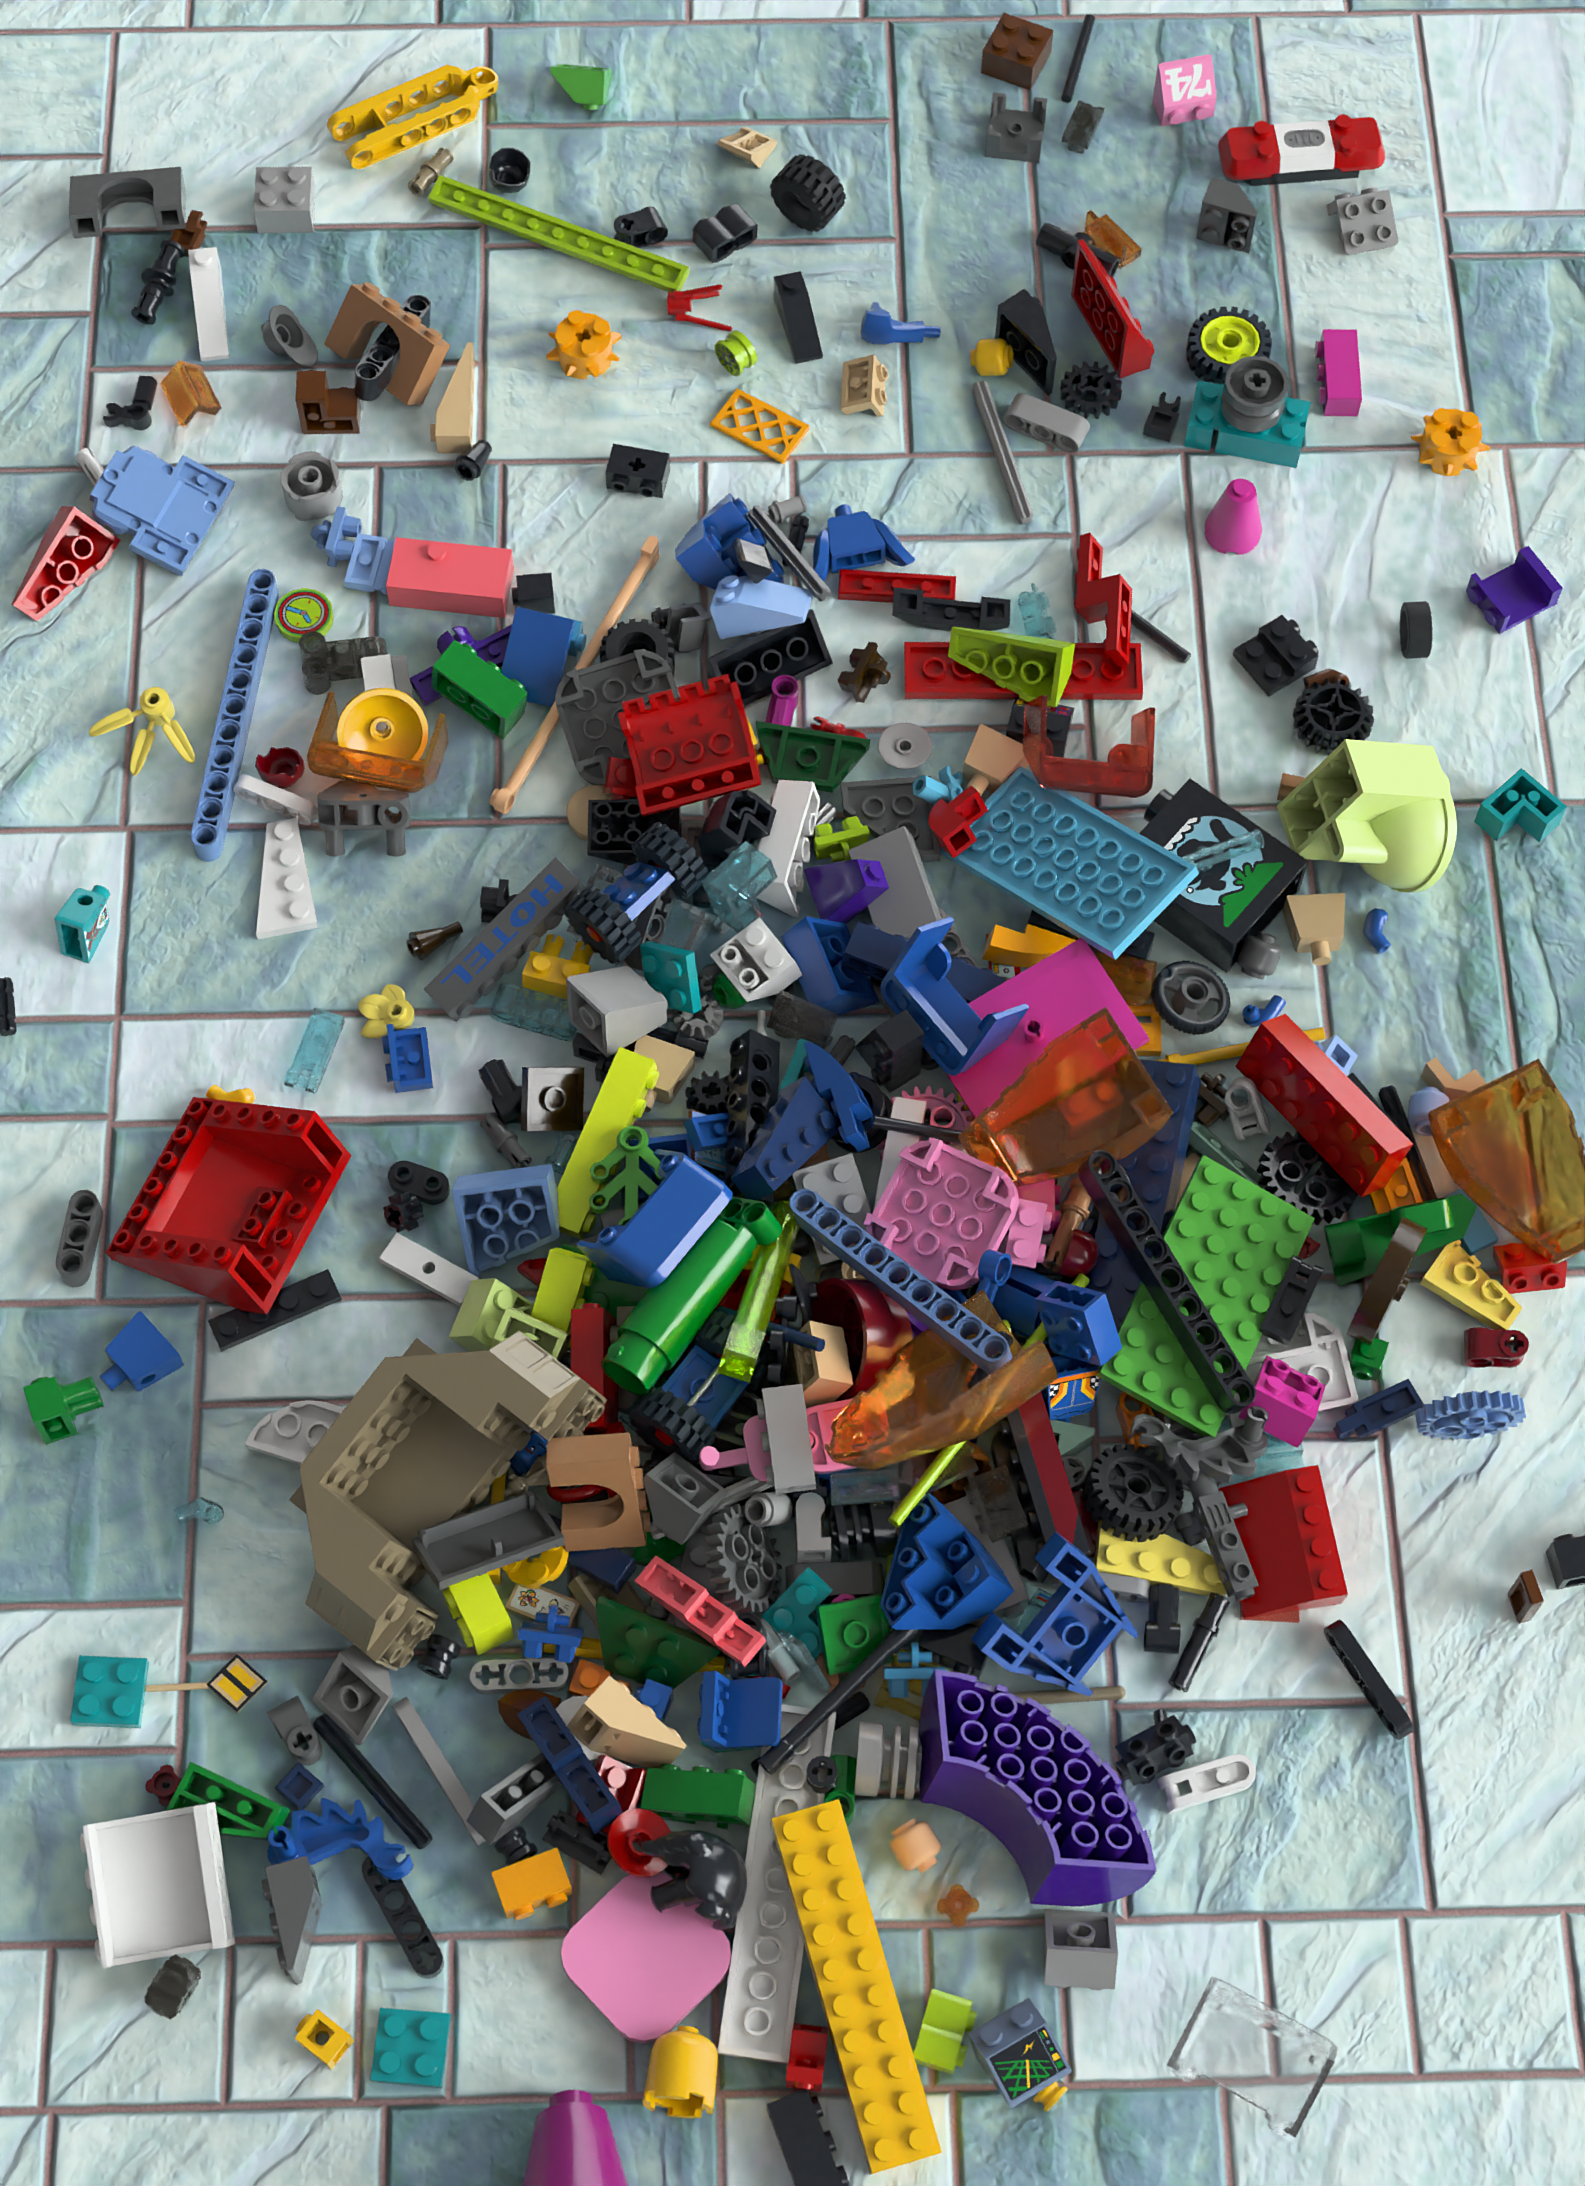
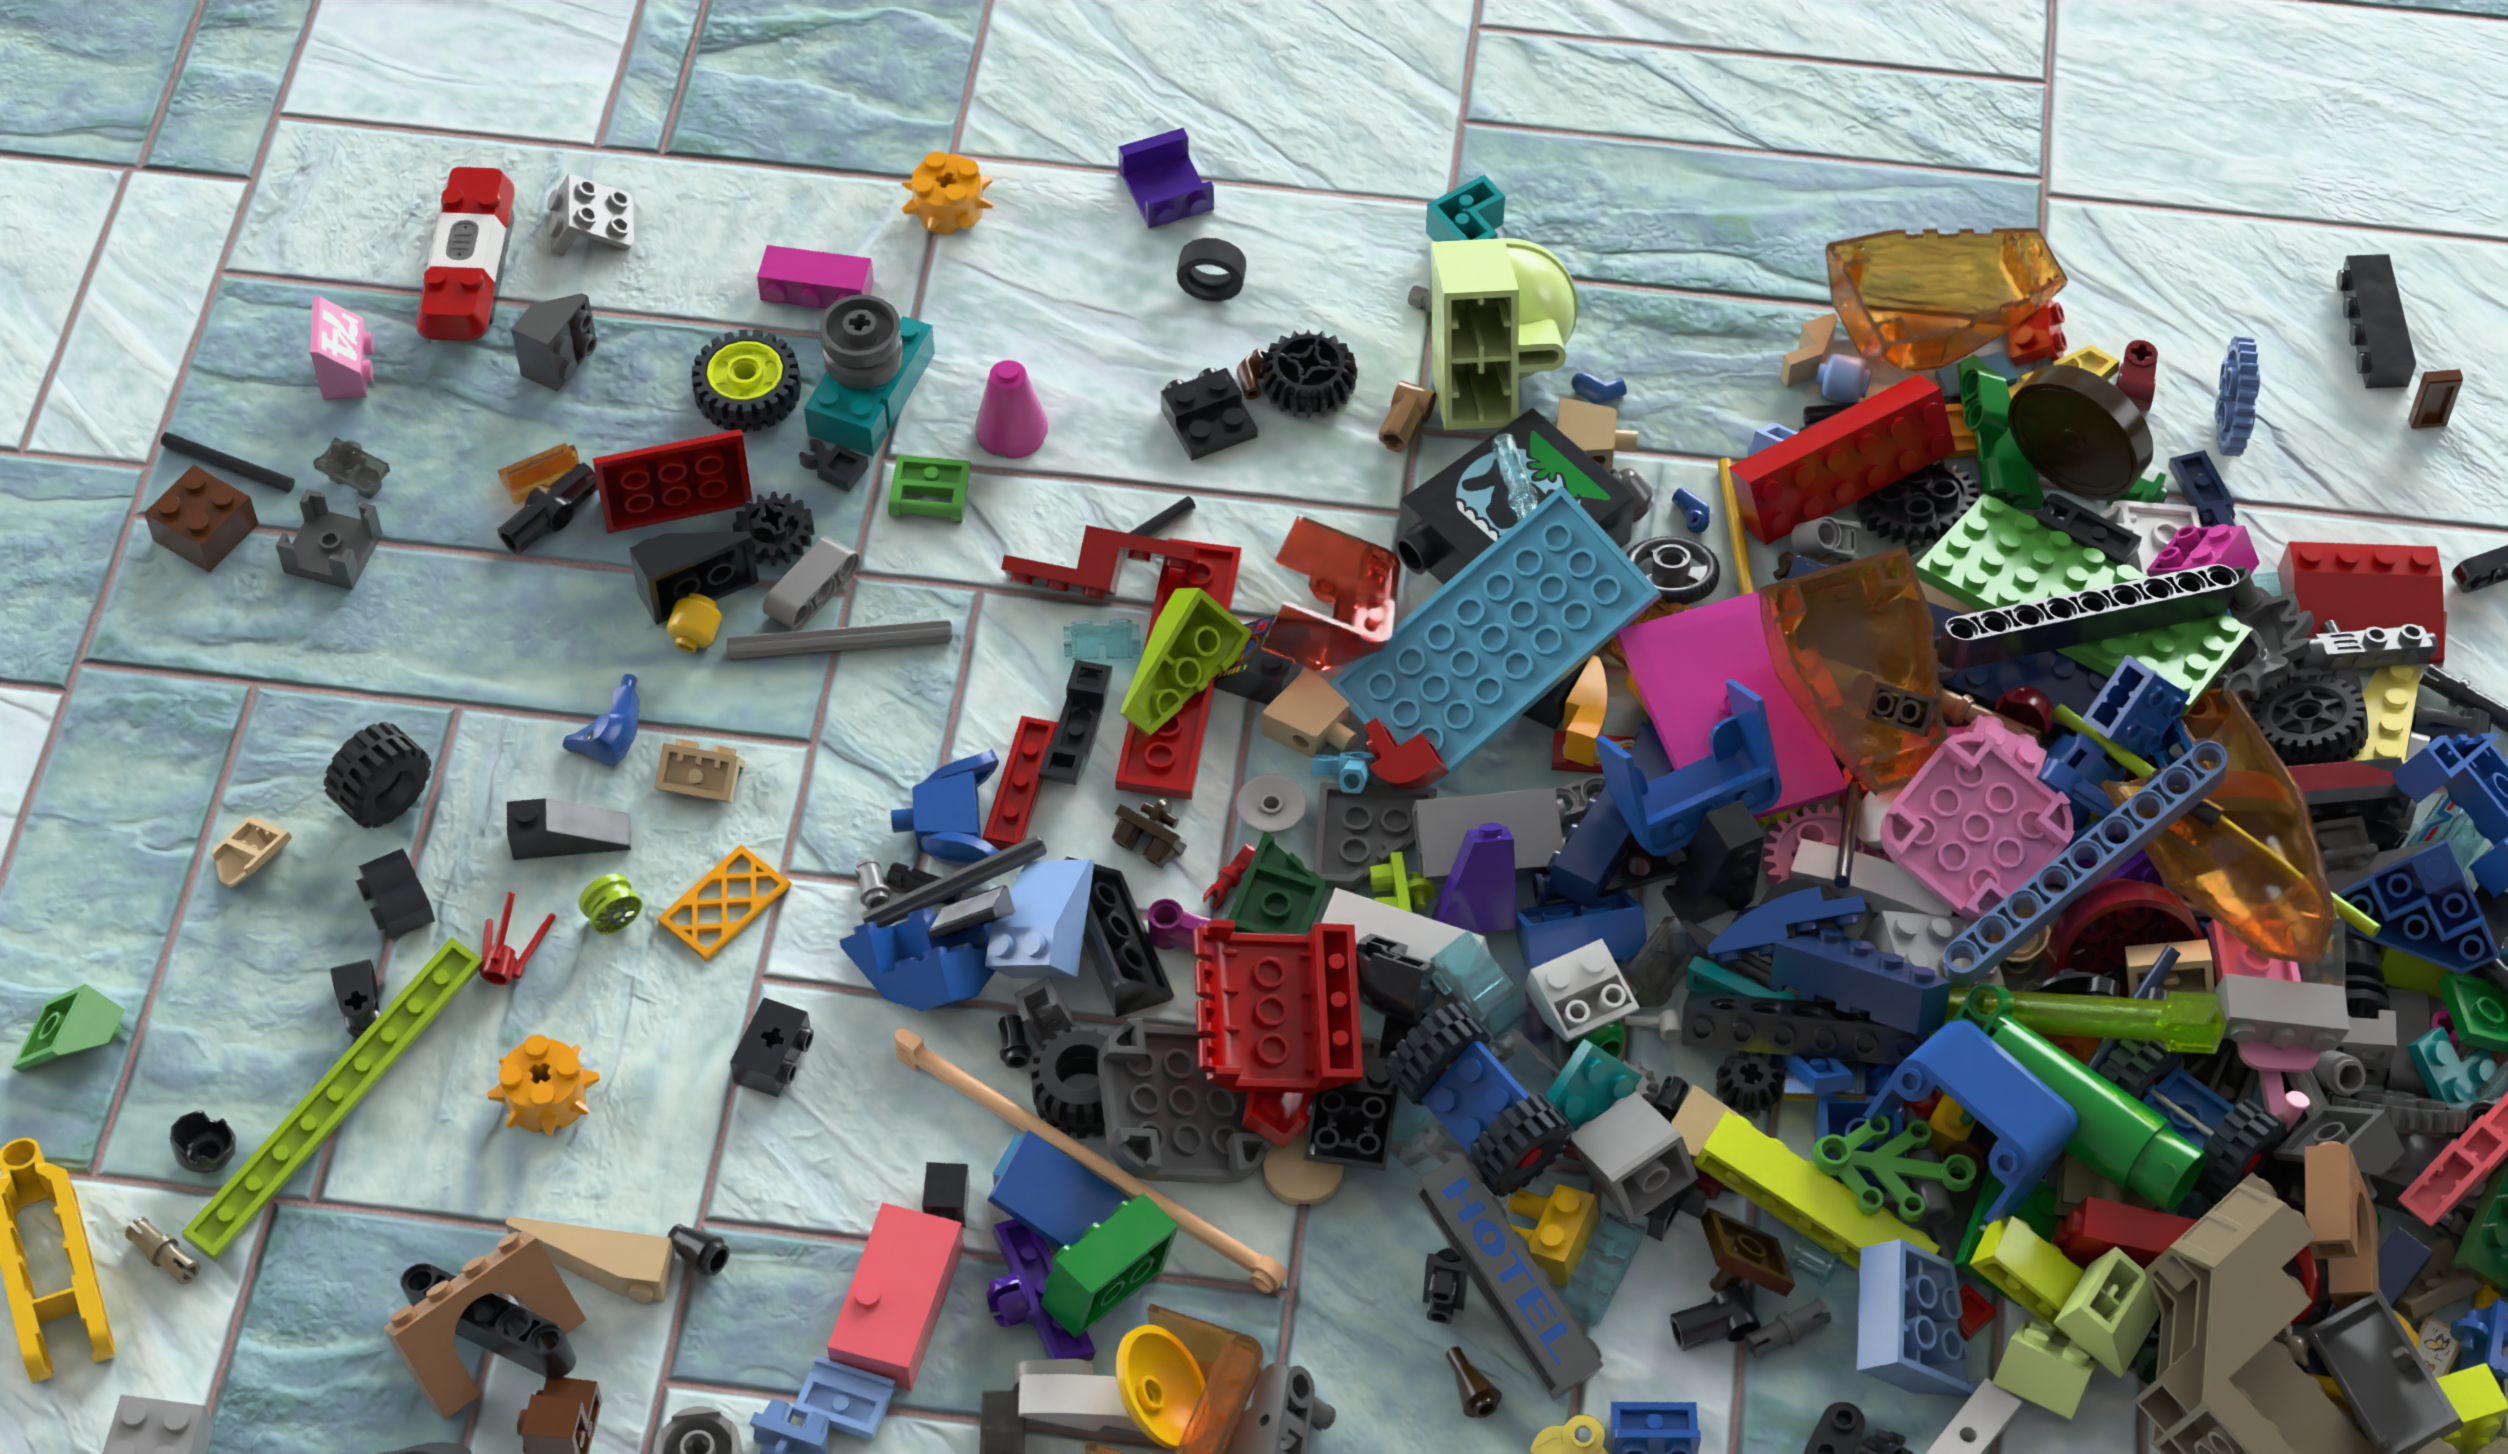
camera: 80 degrees left, 10 degrees down
none -> bright green plate [888,455,971,522]
none -> dark brown slope [1865,682,1939,738]

